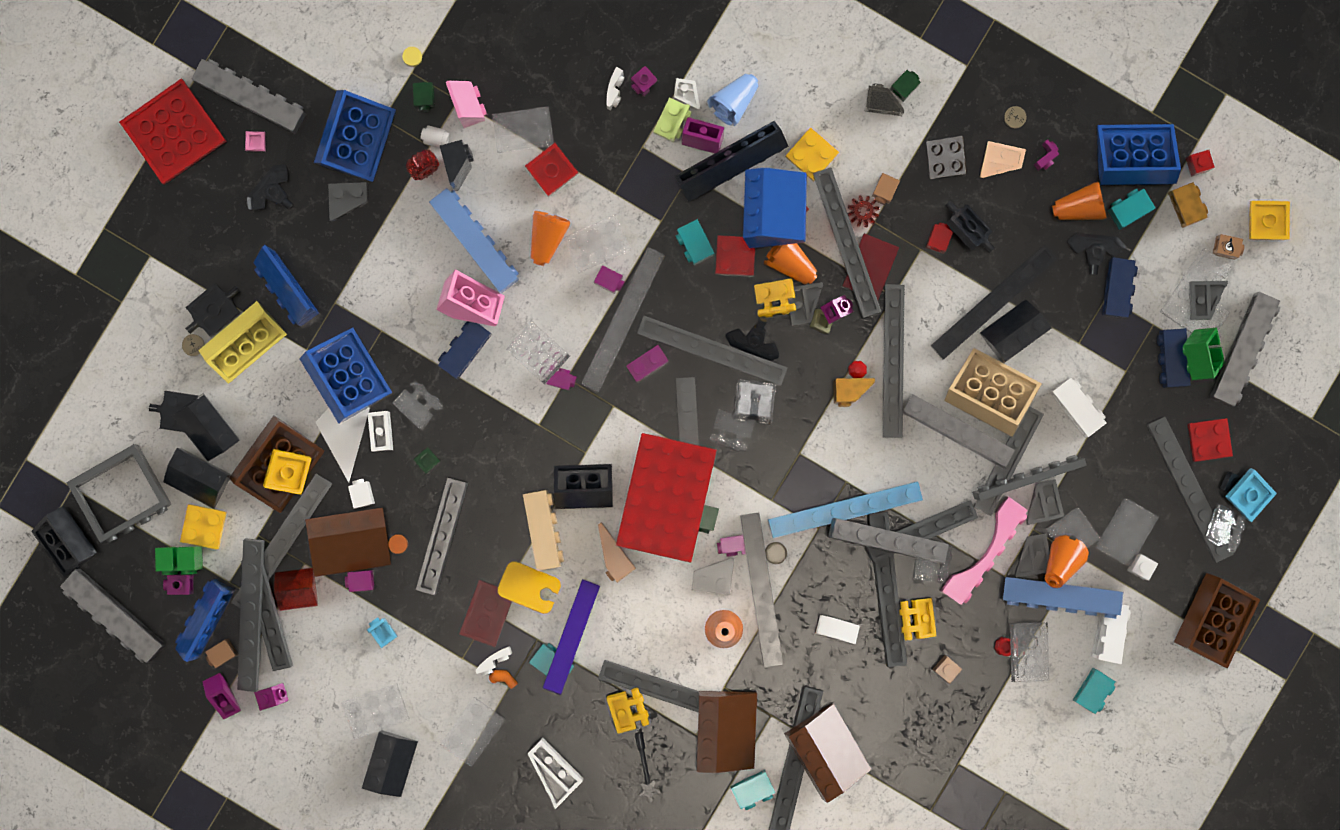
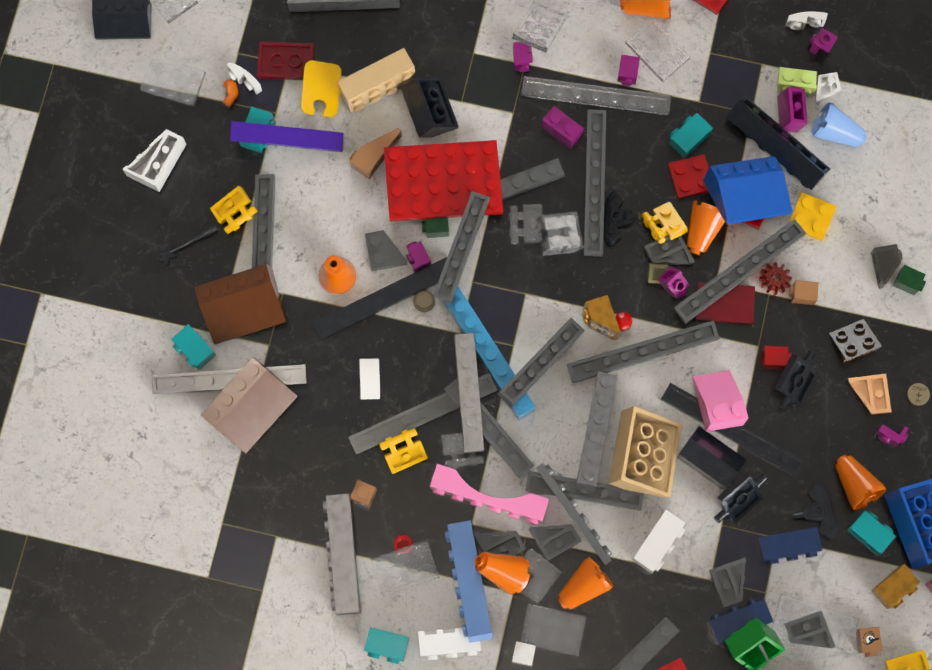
camera: 75 degrees right, 10 degrees down
none -> flat silver brick [323,494,361,615]
none -> dark grey plate [433,191,490,304]
none -> dark grey plate [497,318,585,408]
none -> orange cone [558,557,613,610]
none -> bright pink slope [692,370,748,432]
none -> dark grey wing [709,557,746,608]
none -> black plate [713,472,768,524]

